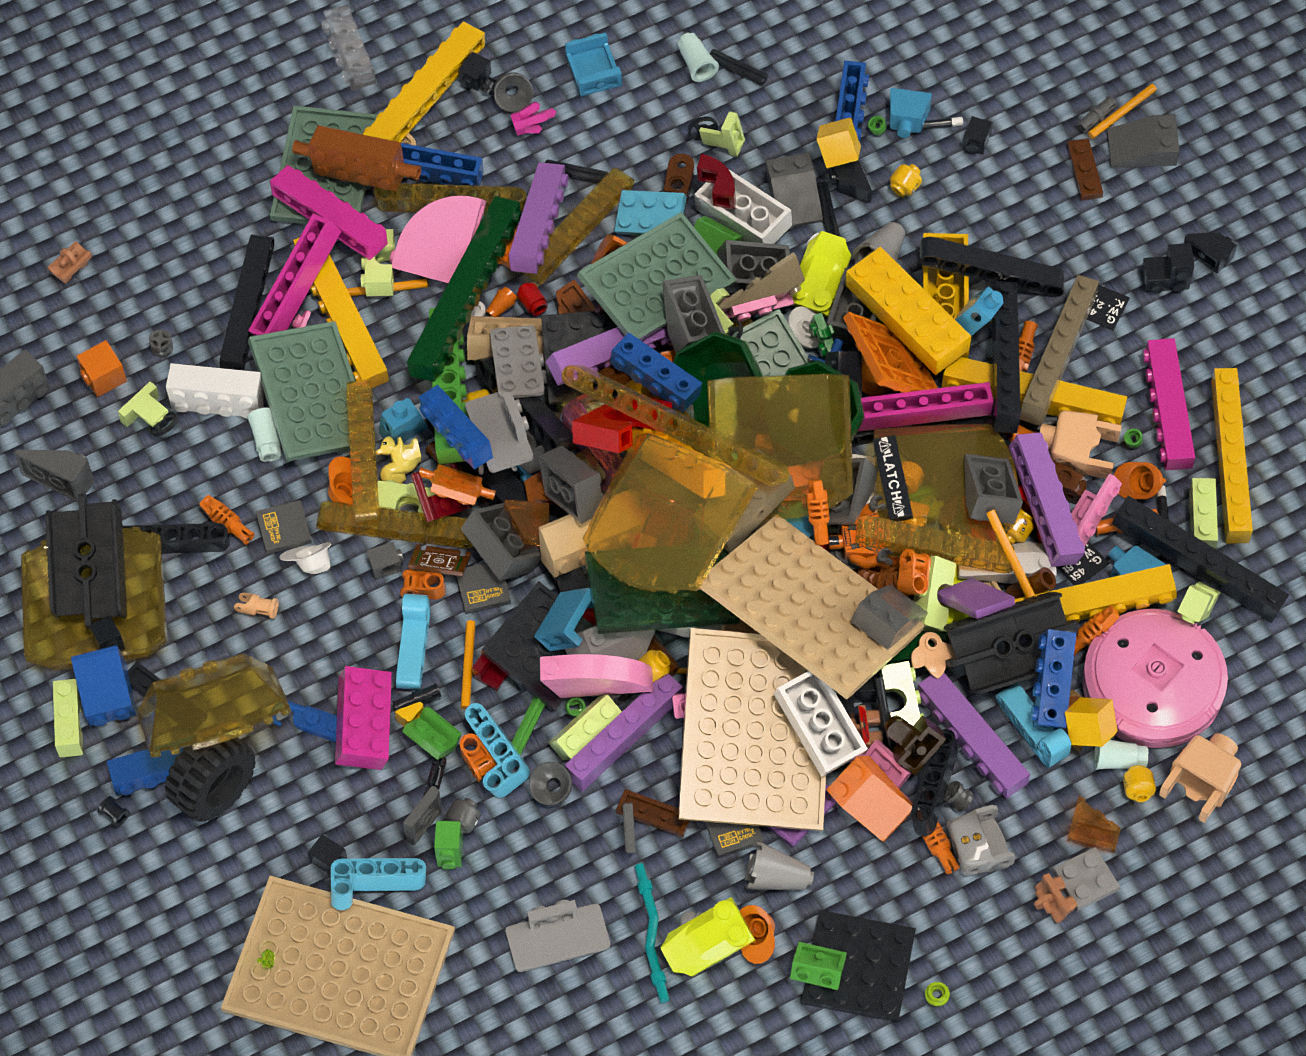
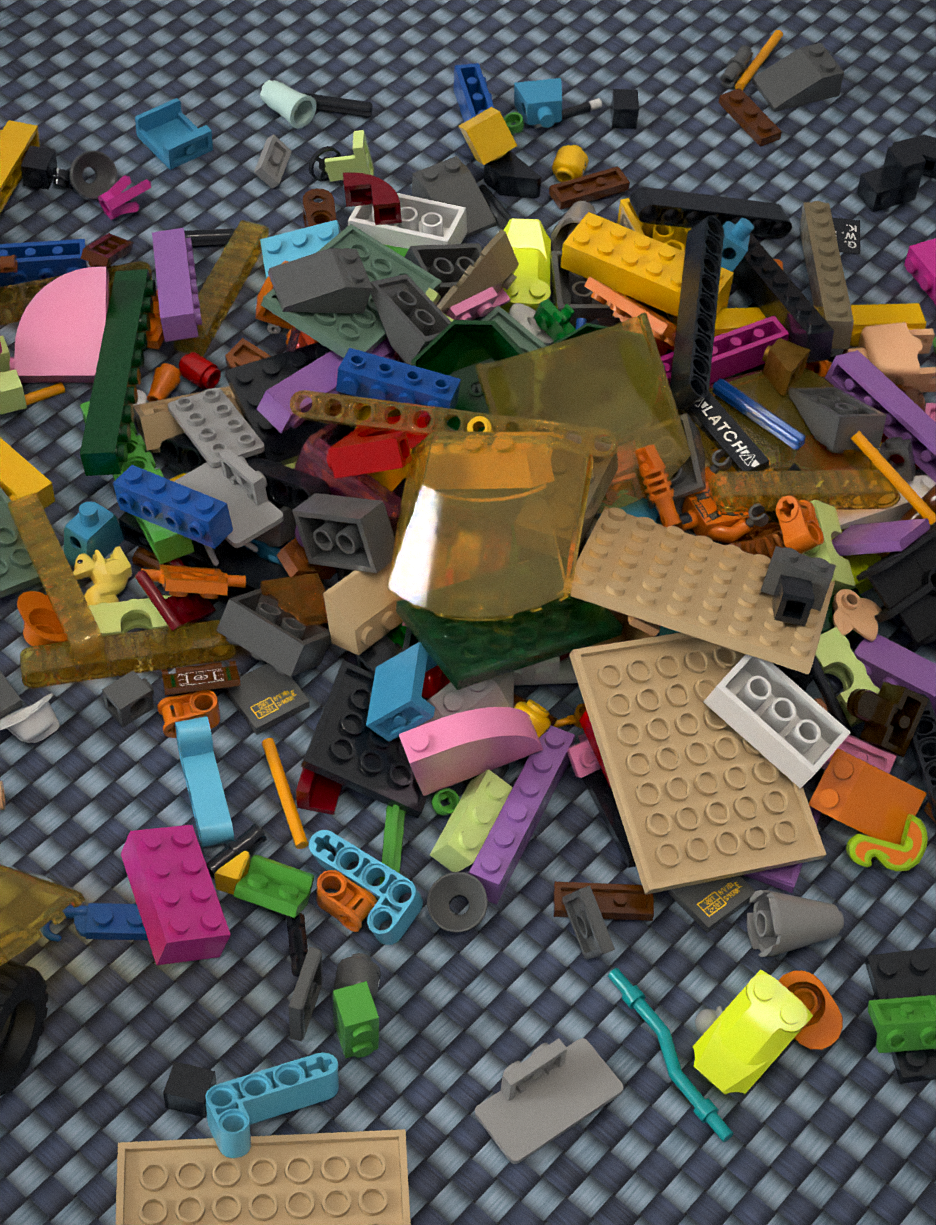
camera: 25 degrees left, 10 degrees down
none -> reddish brown plate [81,233,133,267]
none -> light grey plate [254,134,292,189]
none -> dark grey slope [268,248,373,314]
none -> yellow pin [467,416,493,443]
none -> reddish brown plate [549,166,630,210]
none -> black beam [669,216,724,411]
none -> blue axle [712,379,806,450]
none -> pearl gold slope [762,338,810,396]
none -> black brick [772,574,815,626]
none -> lime animal [846,814,928,872]
none -> dark grey brick [879,437,916,485]

